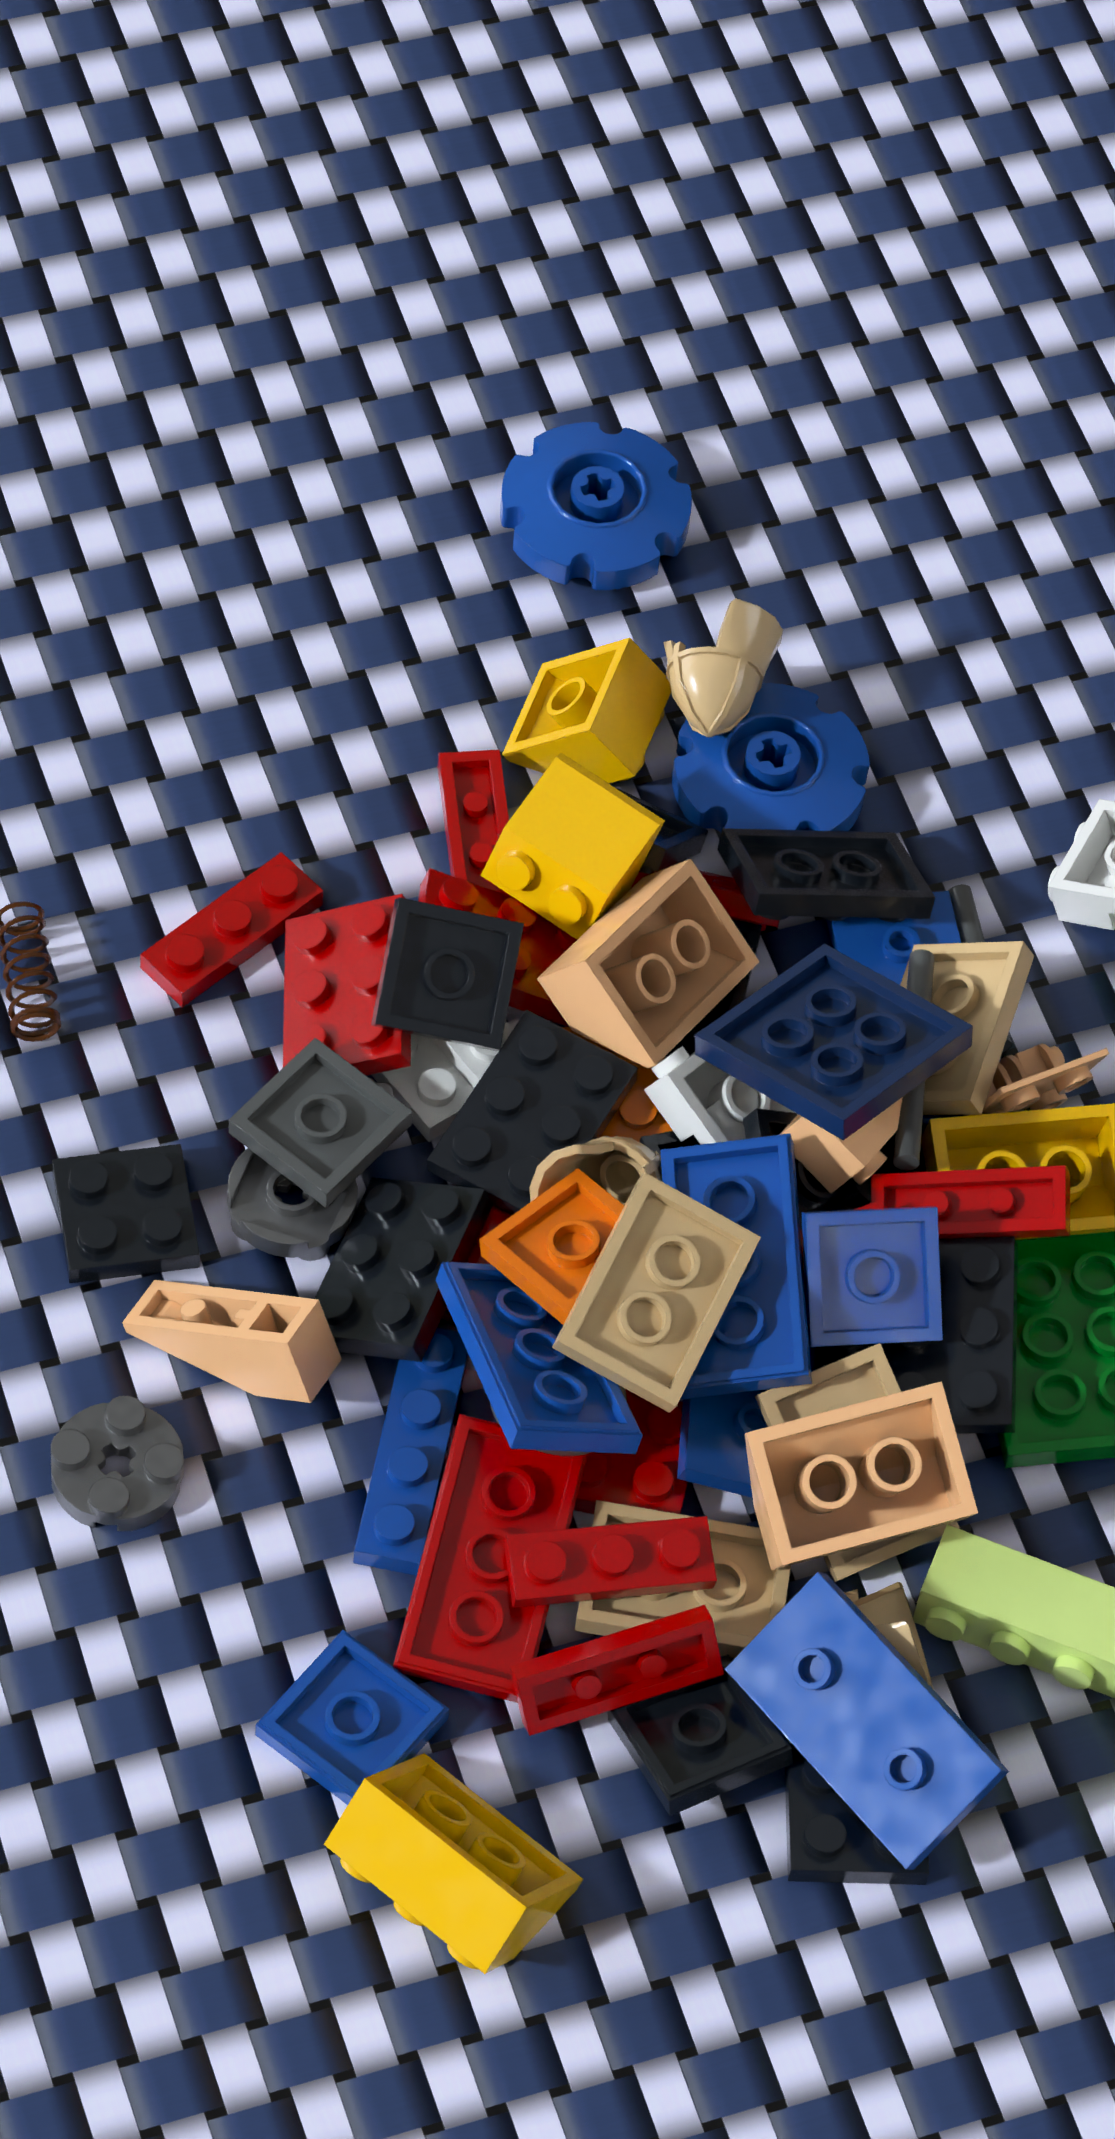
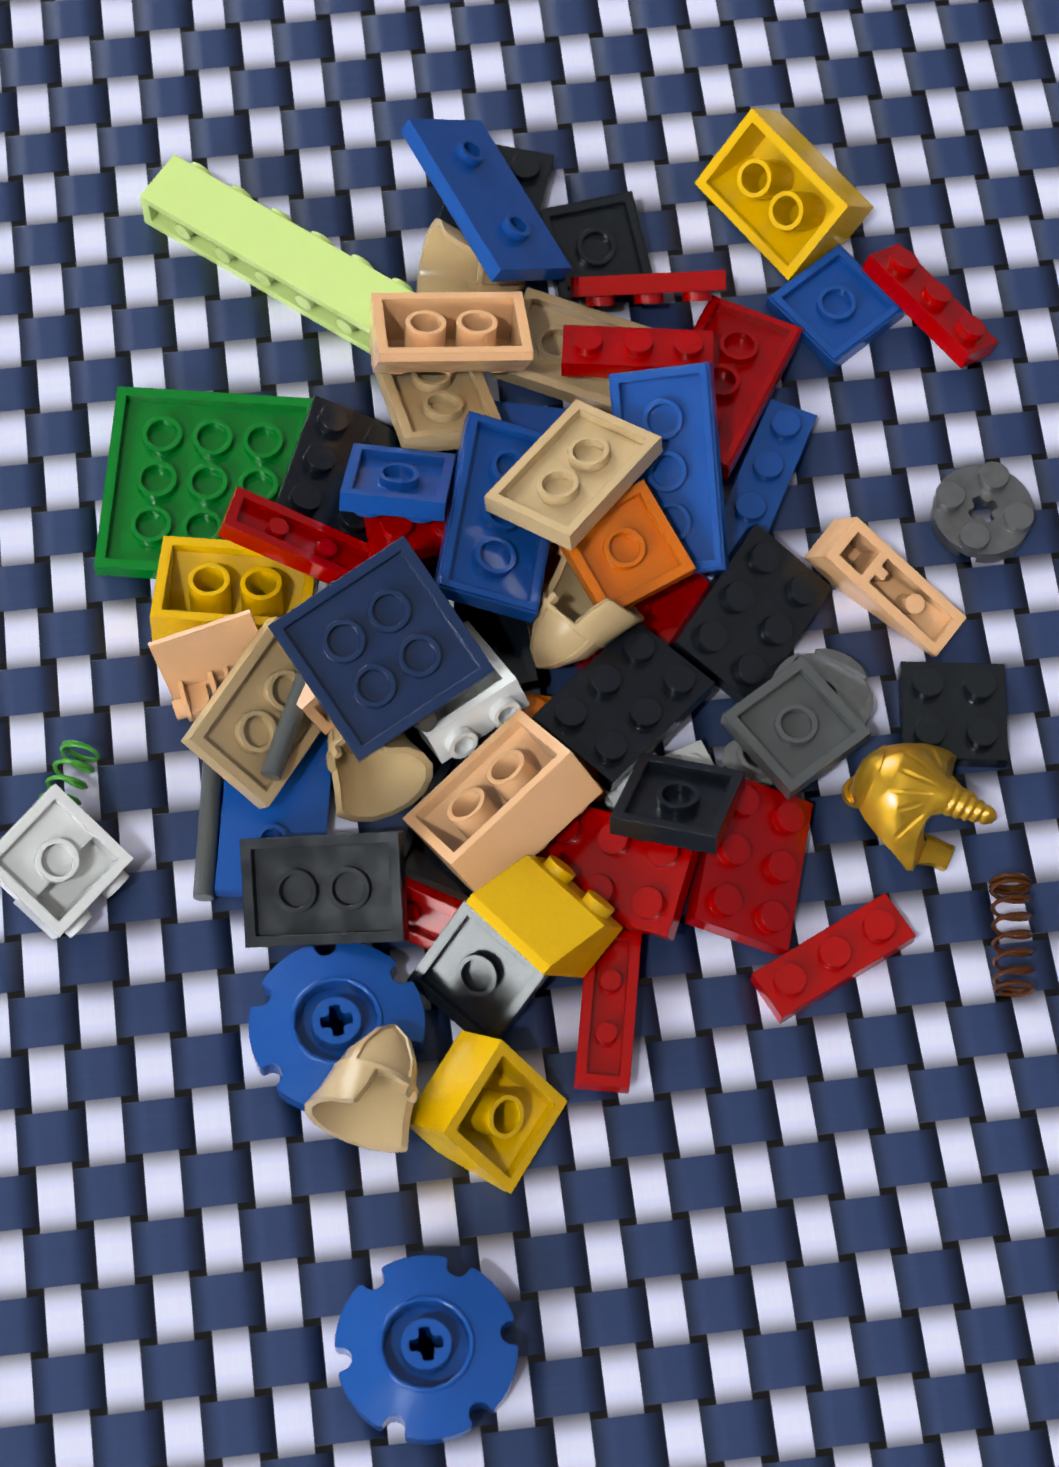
camera: 165 degrees left, 10 degrees up
none -> pearl gold piece [841,743,997,872]
none -> red plate [861,243,999,368]

